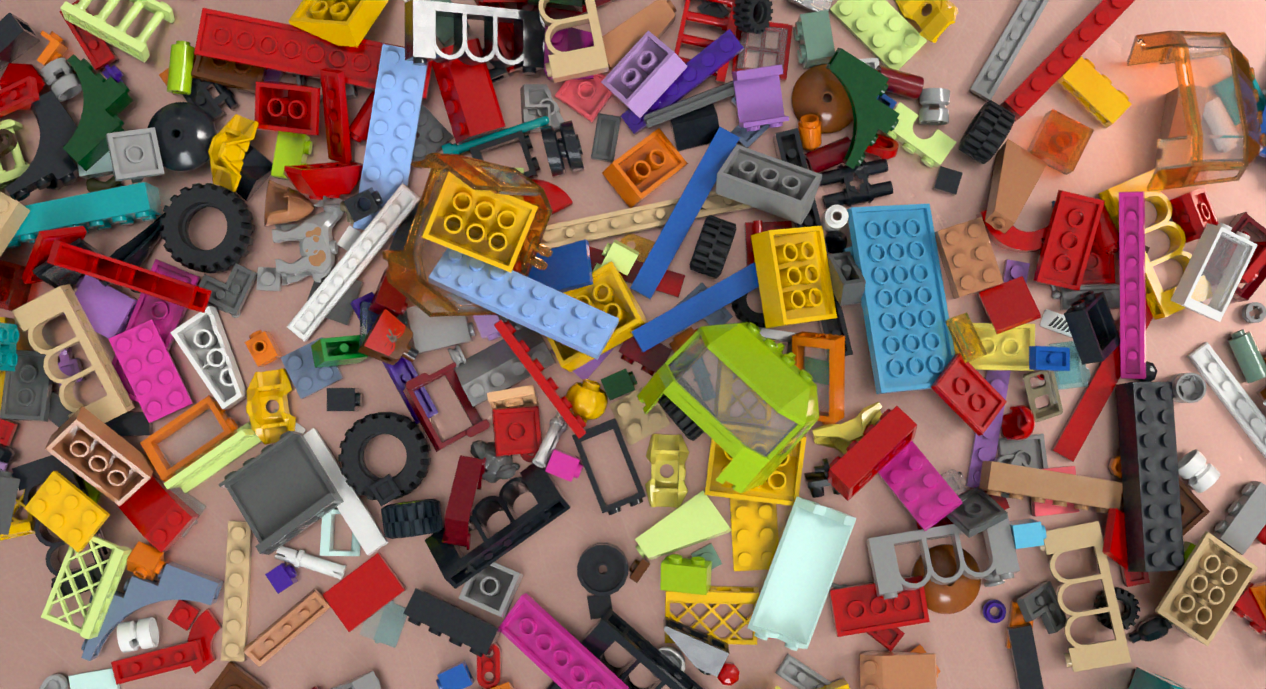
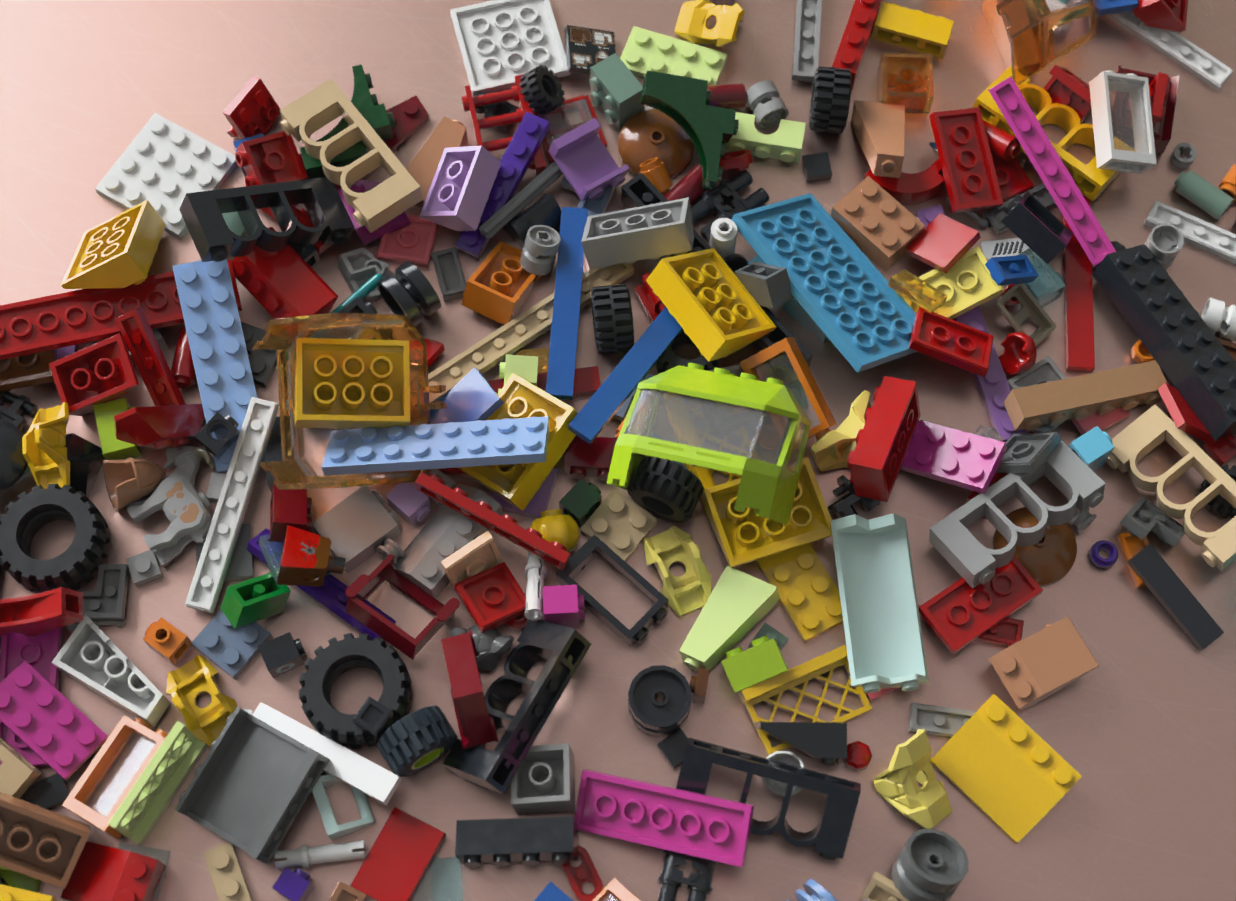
camera: 30 degrees left, 20 degrees down
none -> light grey wheel [520,225,561,275]

